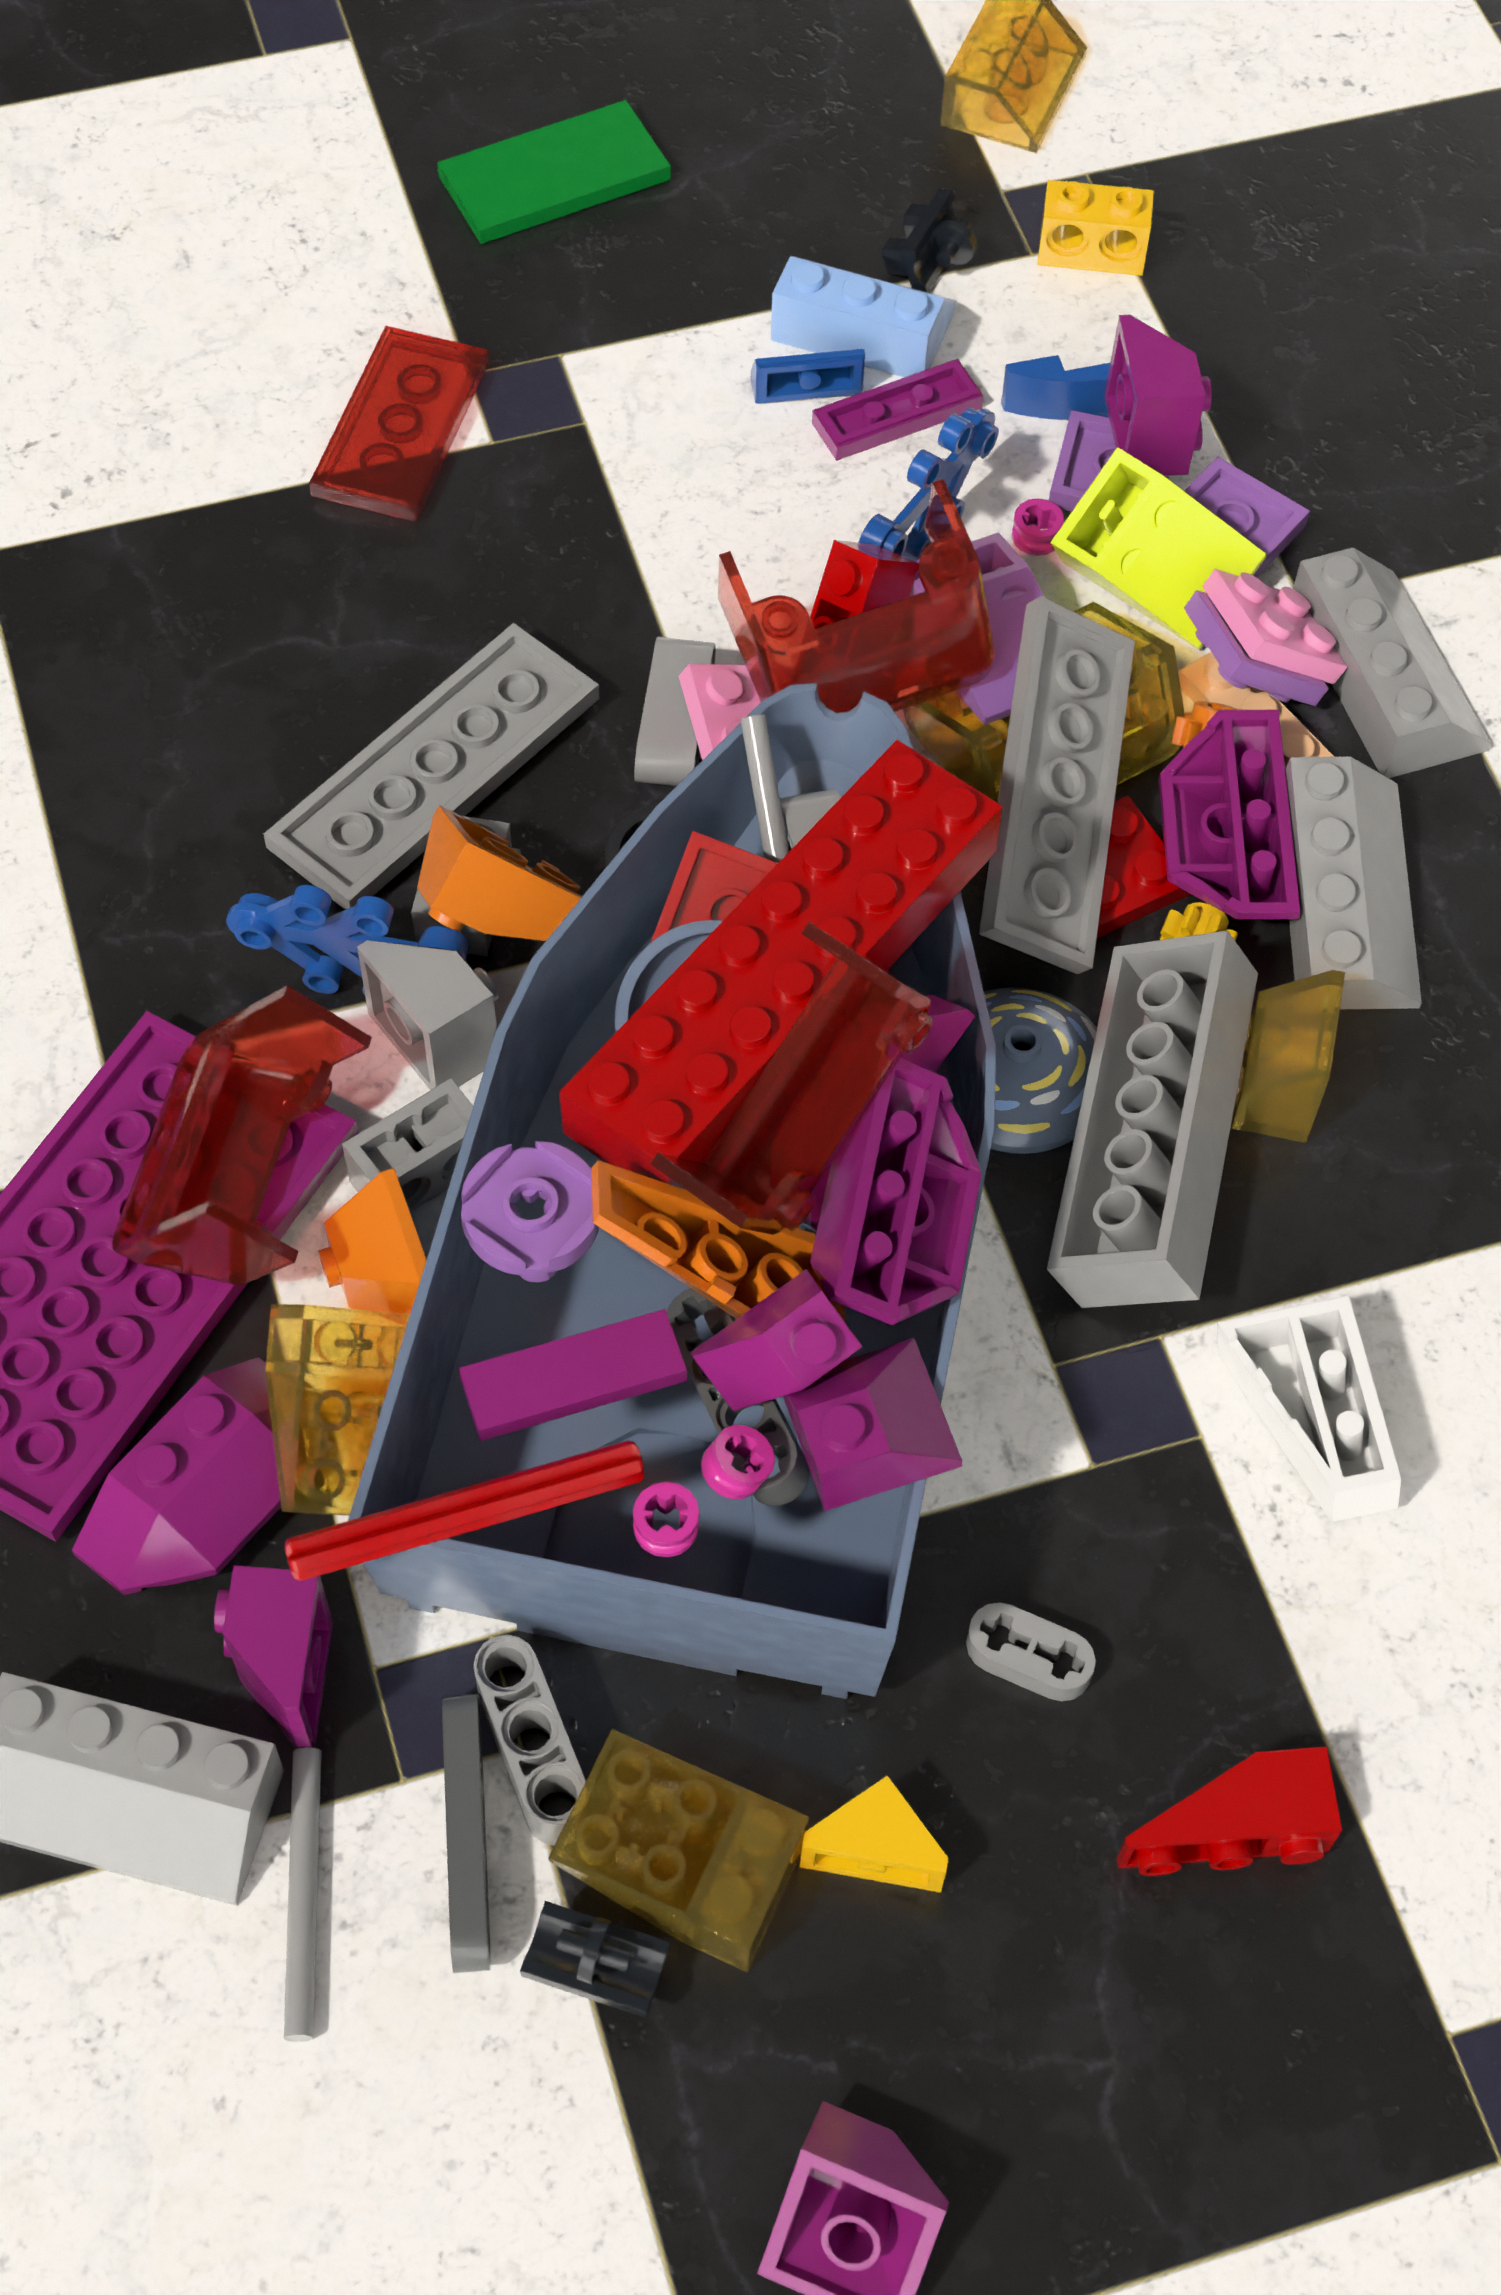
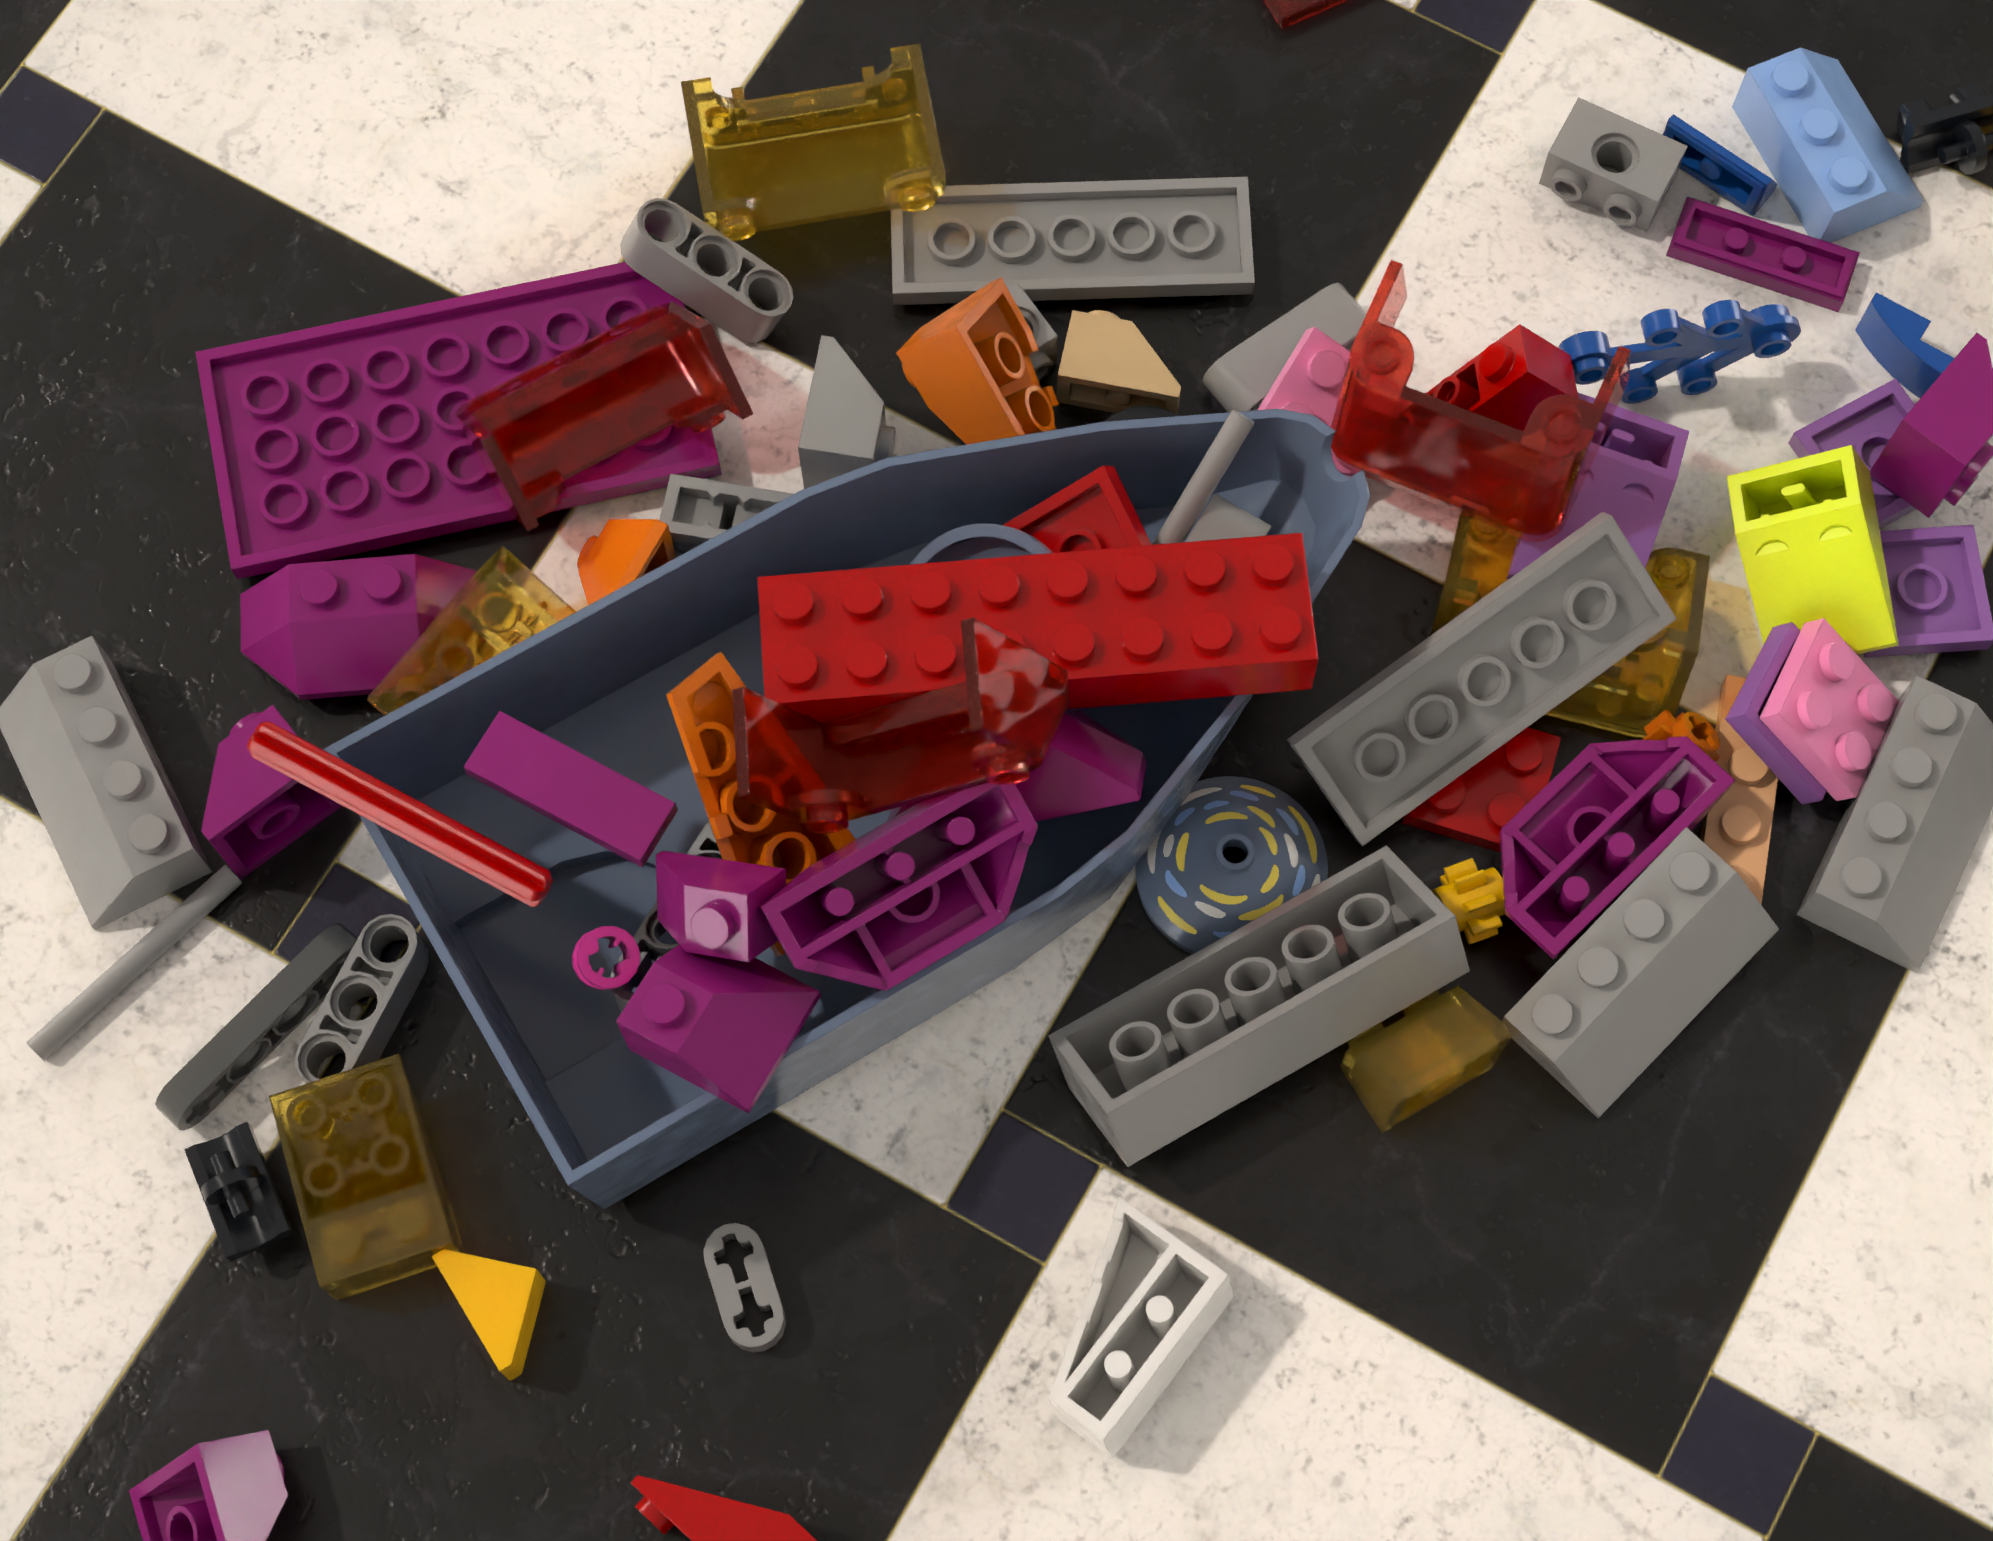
camera: 50 degrees right, 10 degrees up
blue plant [226,885,470,995] -> none
medium lavender plate [461,1141,599,1283] -> none
dark pink bush [633,1482,700,1558] -> none
dark pink bush [1011,498,1064,556] -> none
none -> light grey beam [620,198,793,343]
none -> clear yellow windscreen [681,44,945,241]
none -> tan slope [1057,310,1181,414]
none -> light grey brick [1539,97,1688,232]

